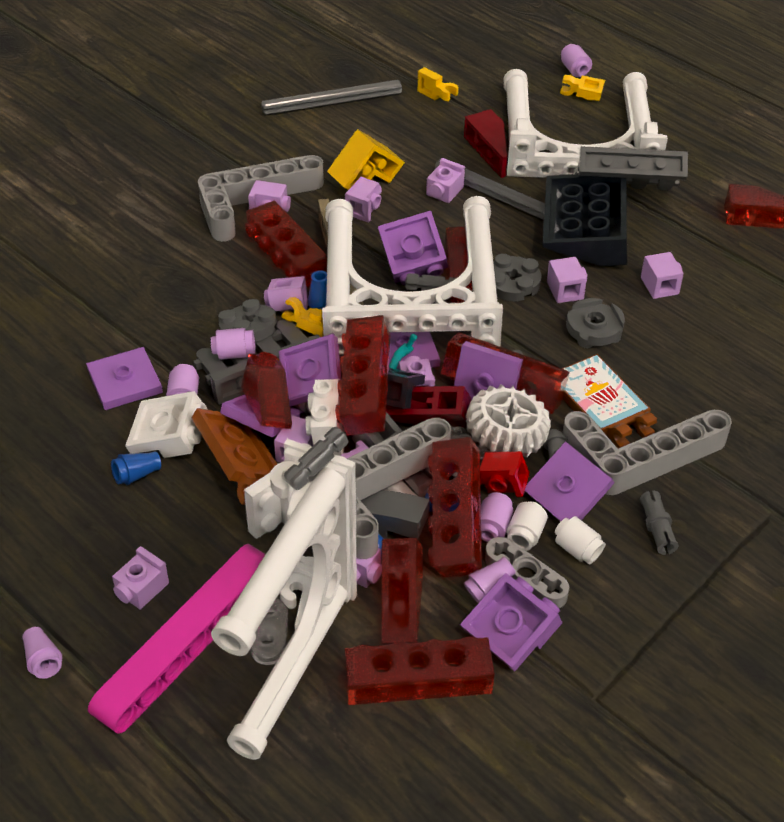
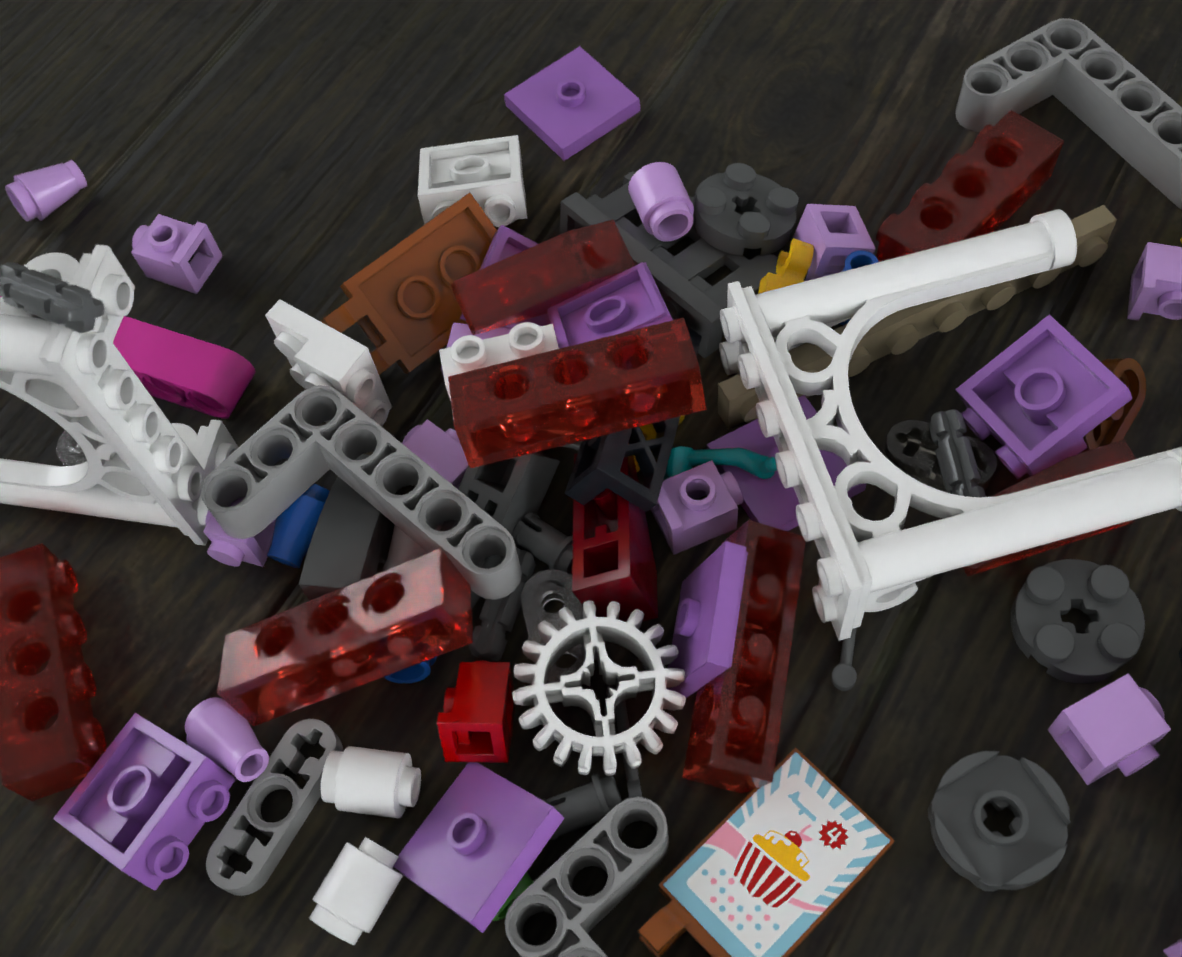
camera: 85 degrees right, 15 degrees up
blue cone [111,451,162,485] -> none
lavender brick [166,364,199,396] -> none
lavender brick [248,180,291,218] -> none
clear red slope [382,538,423,644] -> none
lavender brick [473,492,513,542] -> none

